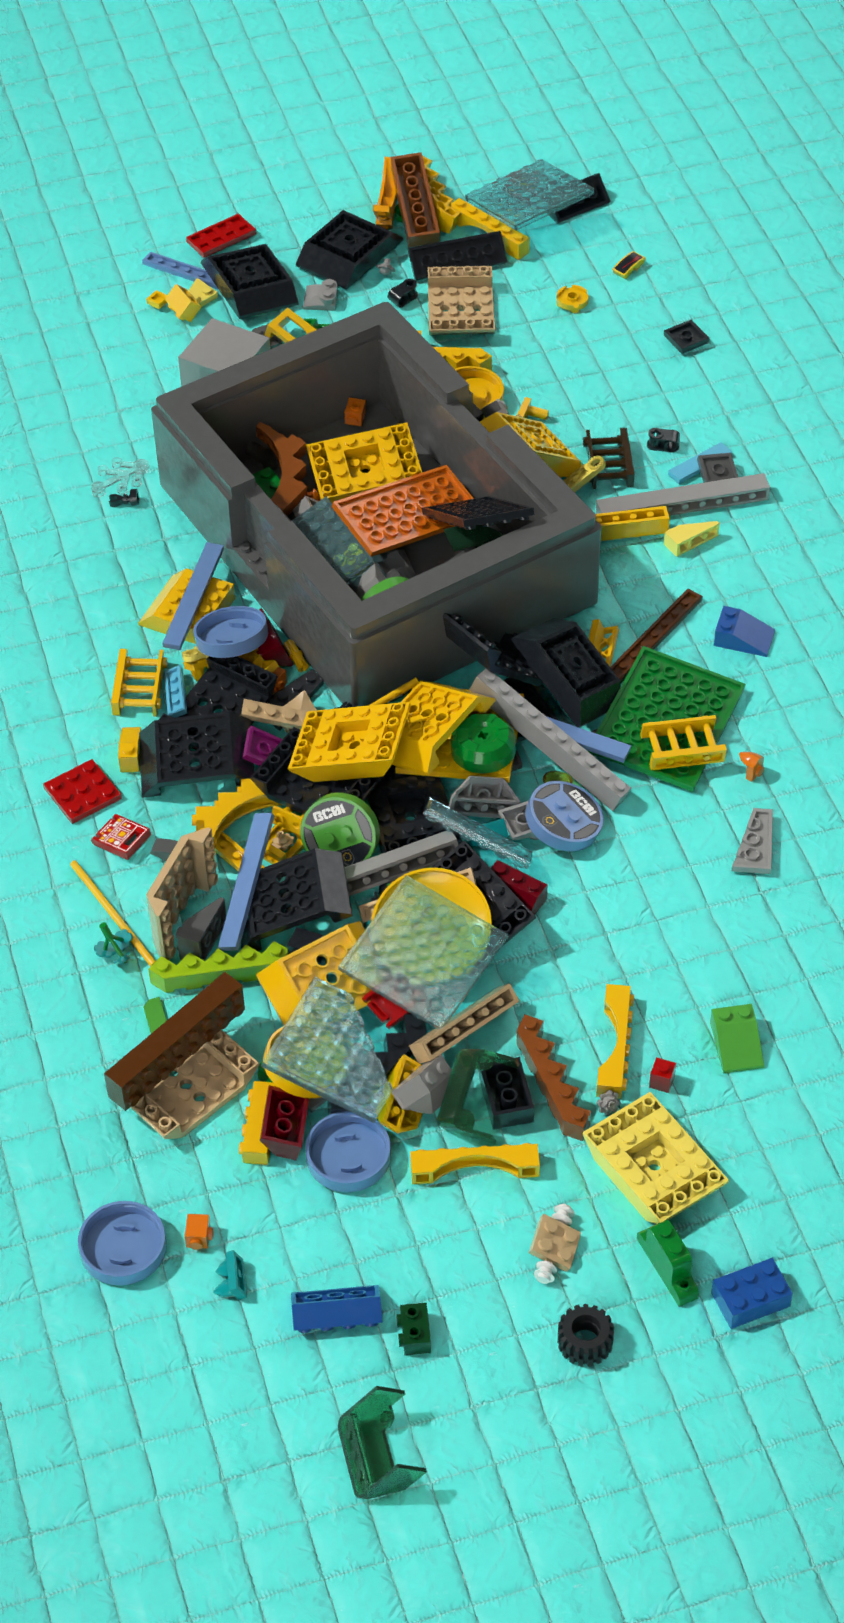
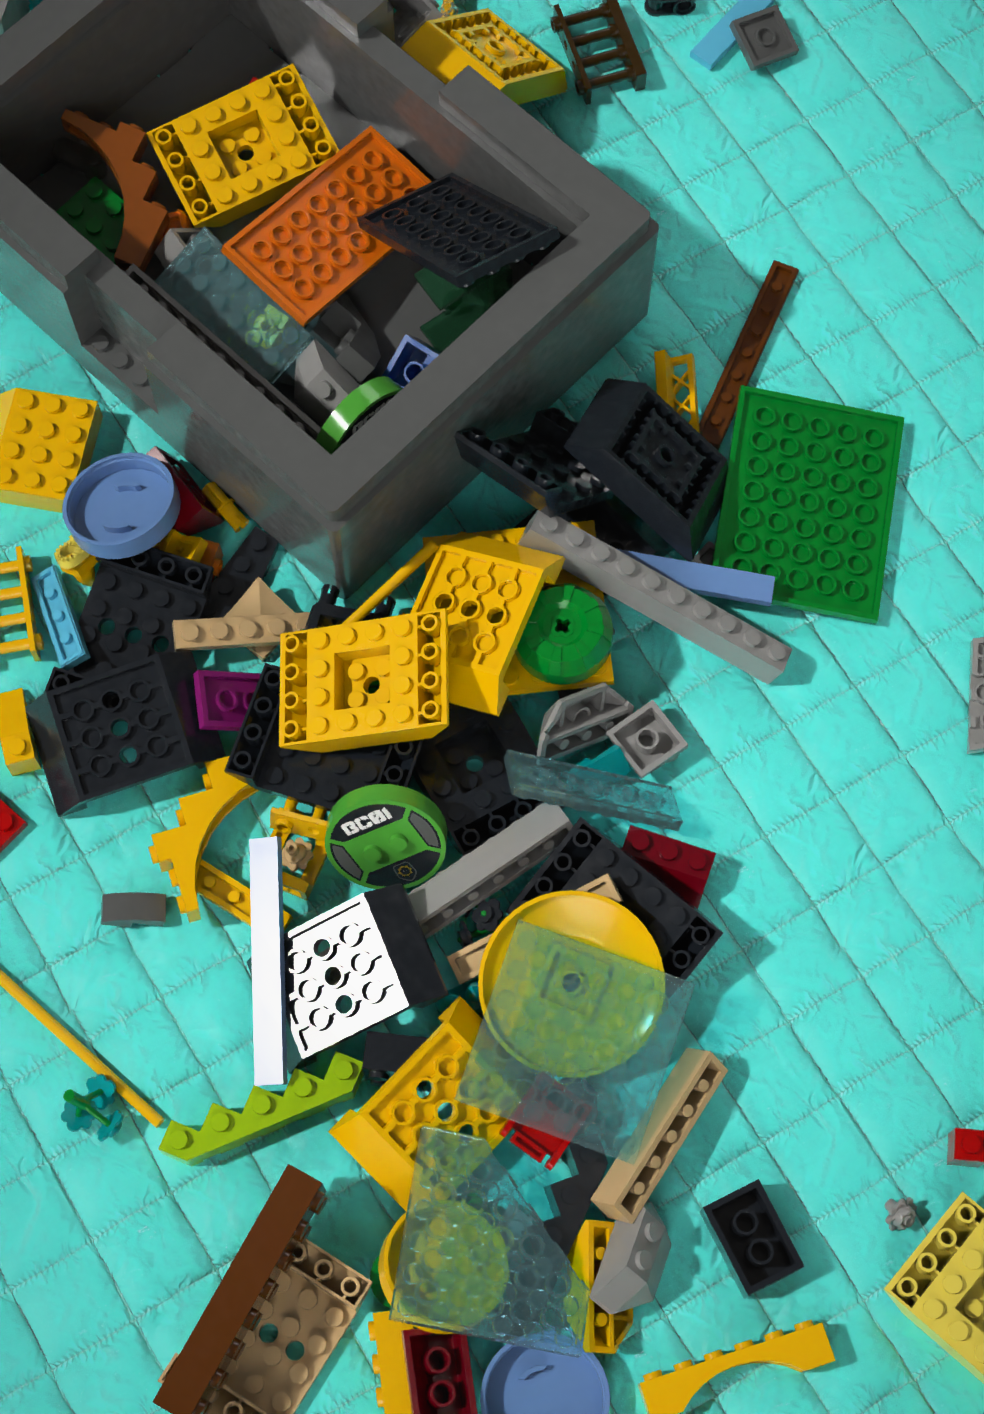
camera: 15 degrees left, 20 degrees up
red container [91,814,151,860] -> none
bright green piece [143,997,166,1033] -> none
tan slope [146,828,218,960] -> none
medium blue tile [162,542,224,650] -> none
dark grey slope [175,897,226,961] -> none
orange brick [345,397,366,426] -> none
clear green windscreen [437,1049,520,1144] -> none
dark orange brick [517,1014,591,1141] -> none
piece [525,781,603,851] -> none
clear yellow piece [543,771,573,783] -> none
light yellow plate [563,456,606,492] -> none
yellow brick [595,506,670,541] -> none
light grey brick [596,473,770,516] -> none
yellow arch [596,984,634,1099] -> none
yellow fence [640,715,727,770] -> none
light yellow slope [664,521,720,557] -> none
blue slope [714,606,775,657] -> none
orange plate [739,752,764,782] -> none

